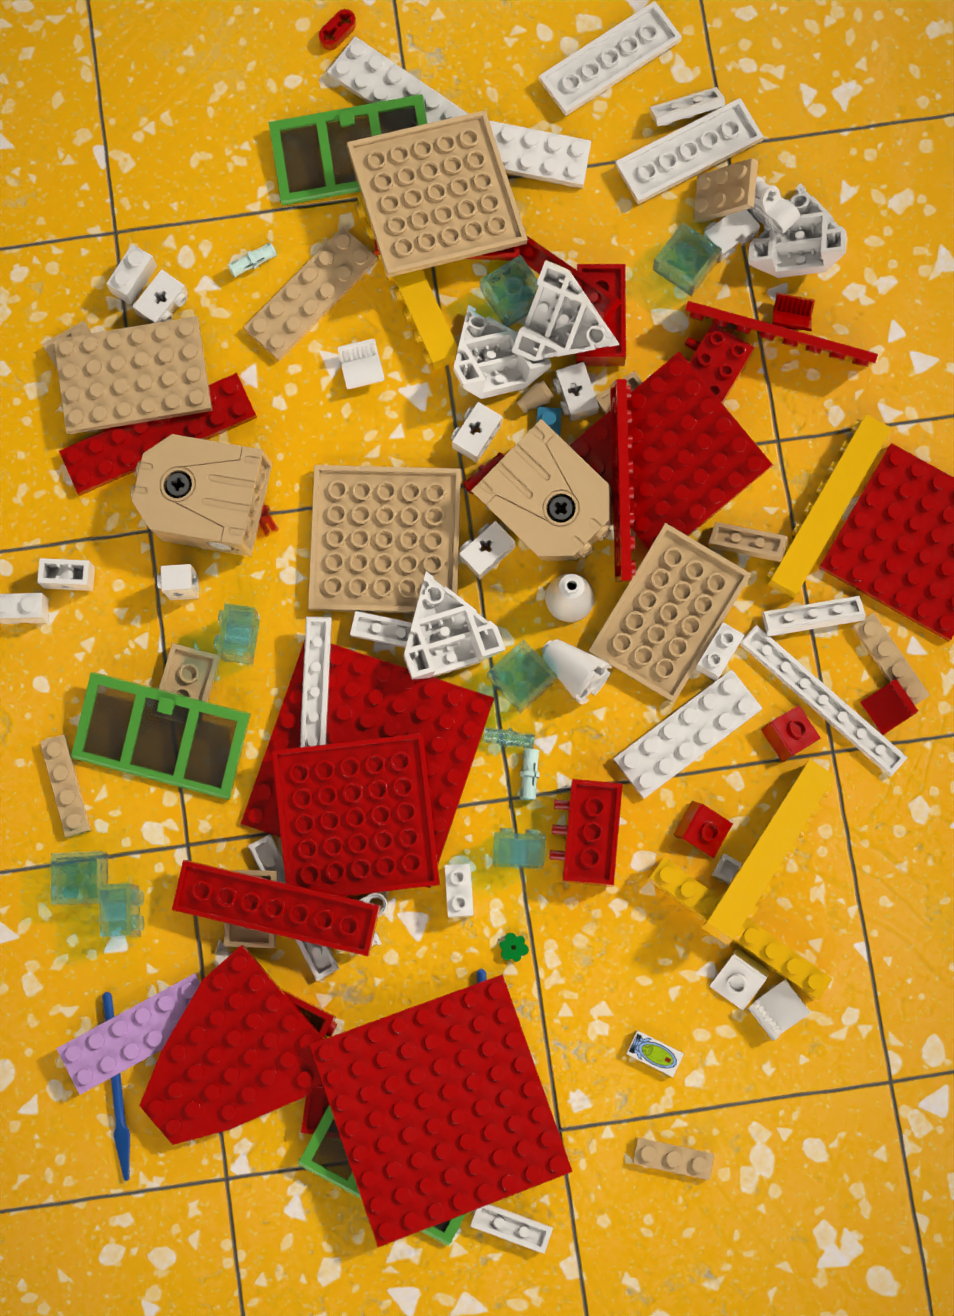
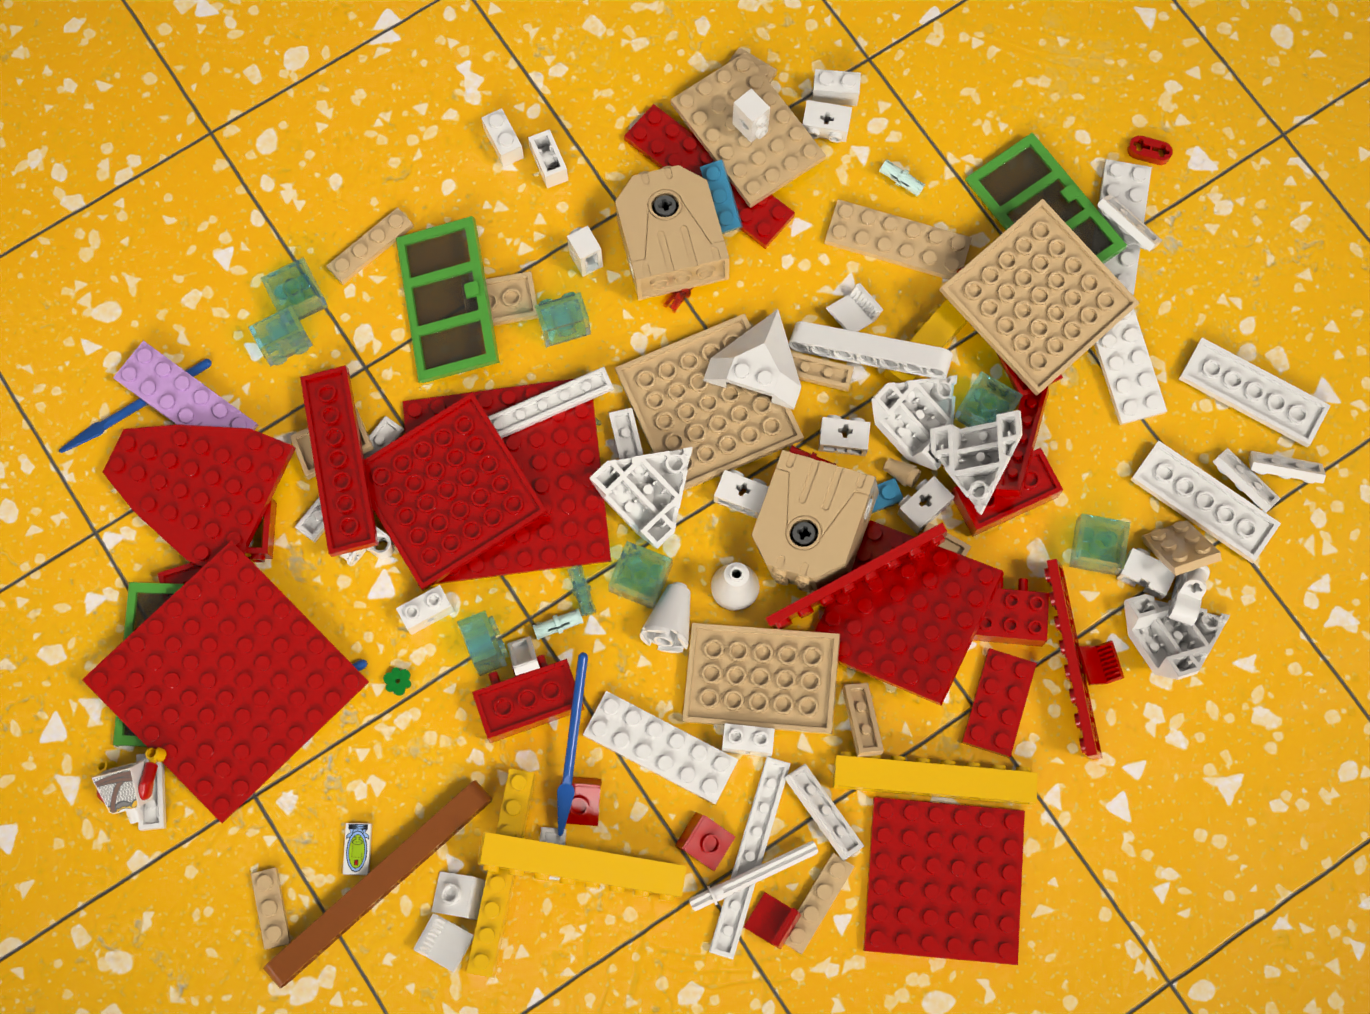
camera: 60 degrees right, 5 degrees down
none -> torso [92,747,166,824]
none -> dark orange beam [263,780,492,988]
none -> white tile [507,636,540,675]
none -> blue piece [557,652,588,836]
none -> white axle [689,841,818,911]
none -> dark azure plate [700,159,743,234]
none -> white wedge [703,309,801,410]
none -> white brick [733,88,770,142]
none -> white beam [789,321,953,379]
none -> tan plate [791,352,854,392]
none -> red plate [961,648,1037,758]
none -> white plate [1097,194,1162,252]
none -> white plate [1248,451,1326,484]

